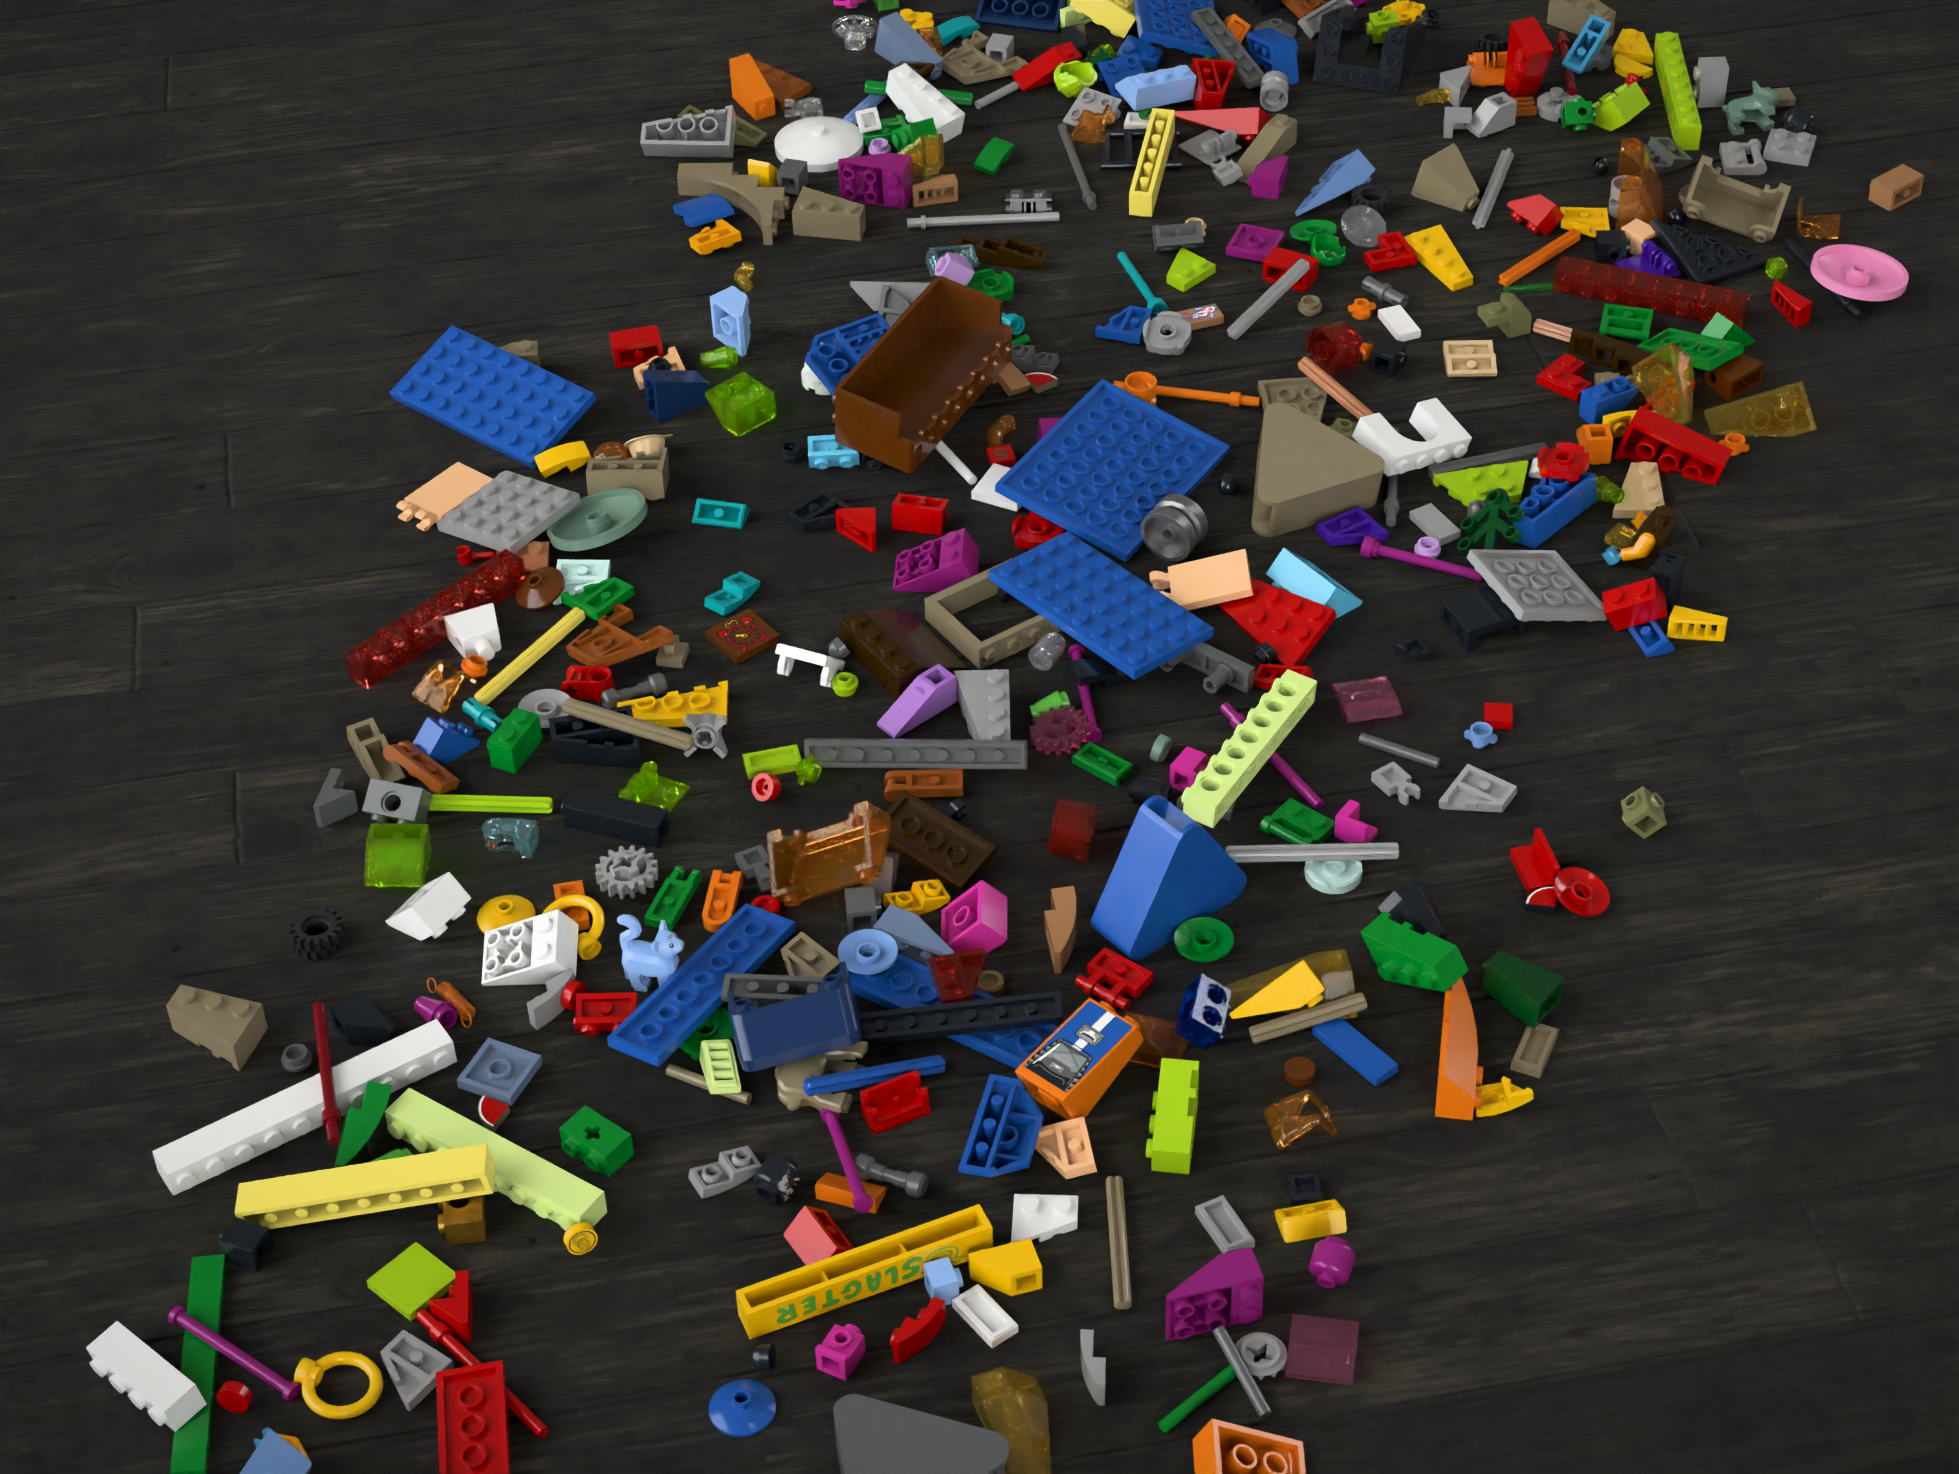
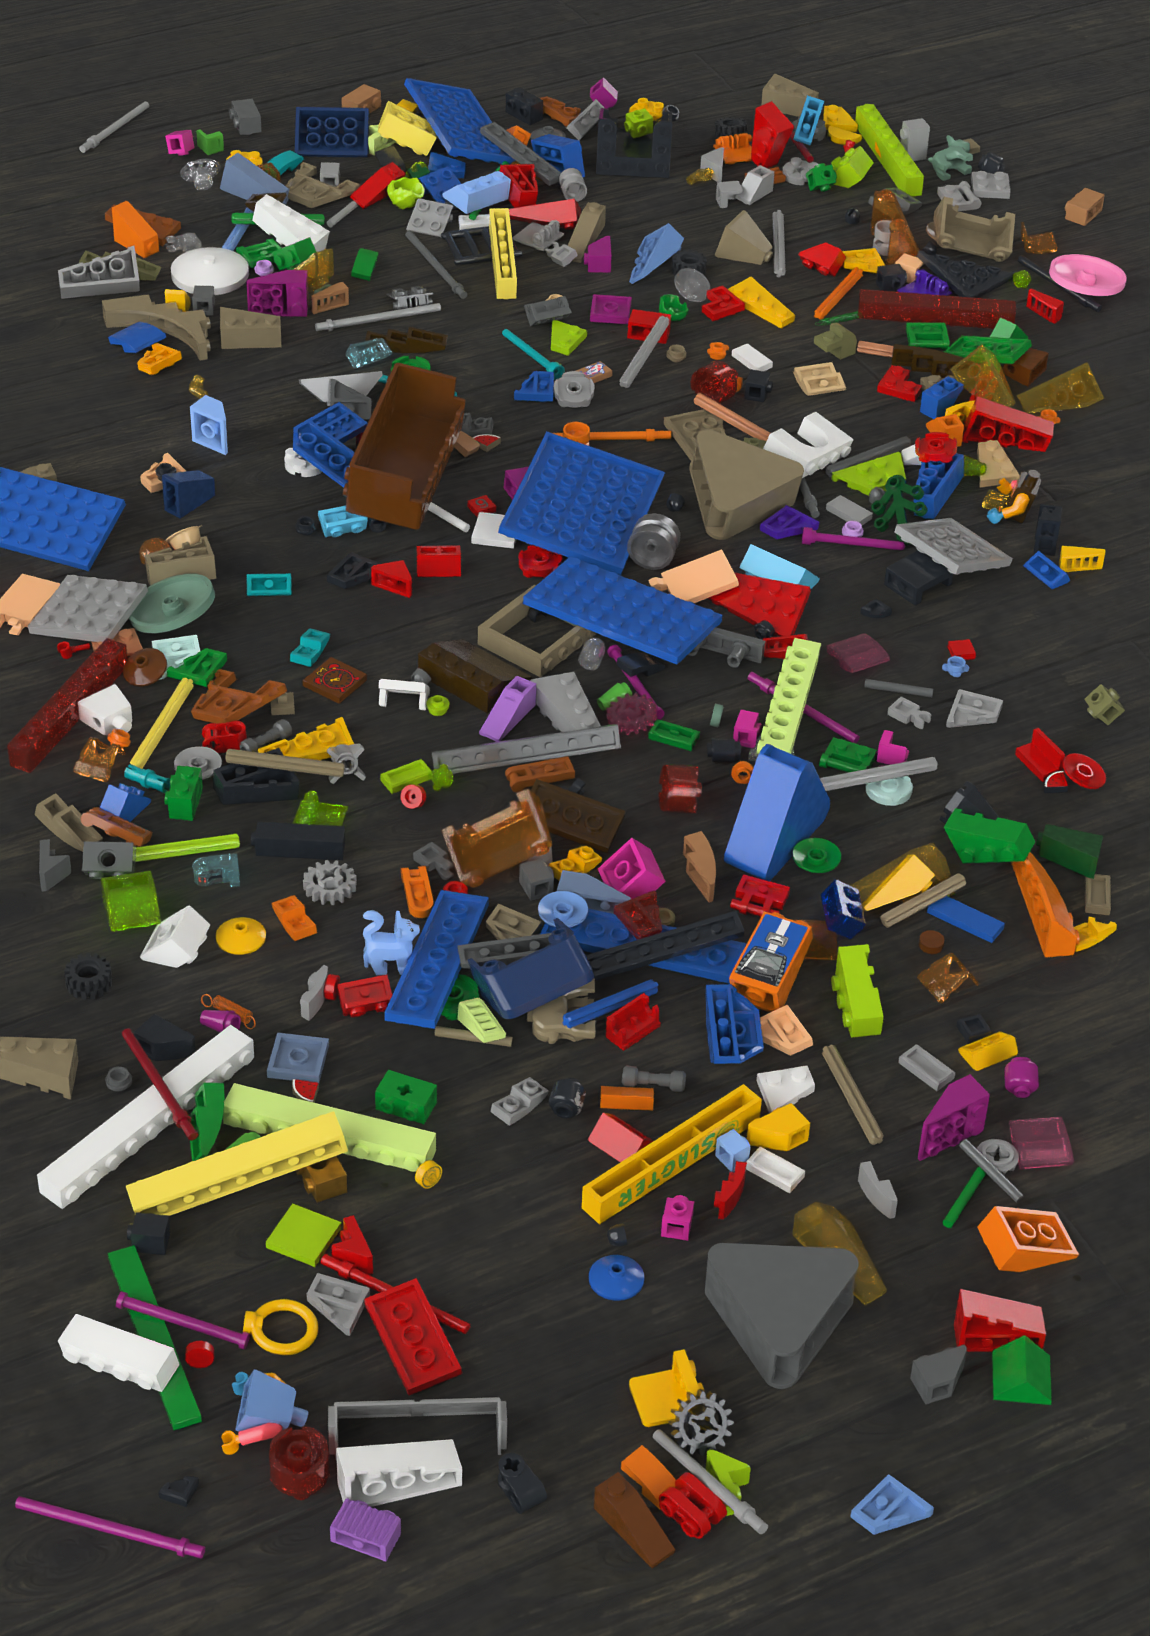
camera: 20 degrees left, 0 degrees up
white slope [481,909,579,986] -> none
yellow slope [534,441,593,478] -> none
yellow piece [542,894,605,960] -> none
red brick [609,325,663,369] -> none
green hinge [644,865,702,931] -> none
clear neon green cone [700,345,738,369] -> none
clear neon green slope [705,372,777,437] -> none
magenta bar [820,1108,873,1213] -> none
white slope [855,107,882,134] -> none
magenta slope [893,528,980,592] -> none
lavender slope [935,252,975,286] -> none
clear orange arm [987,414,1016,447] -> none
clear orange piece [1070,104,1115,143] -> none
green dish [1290,219,1337,245] -> none
dark grey pin [1361,276,1409,309] -> none
red brick [1602,577,1667,631] -> none

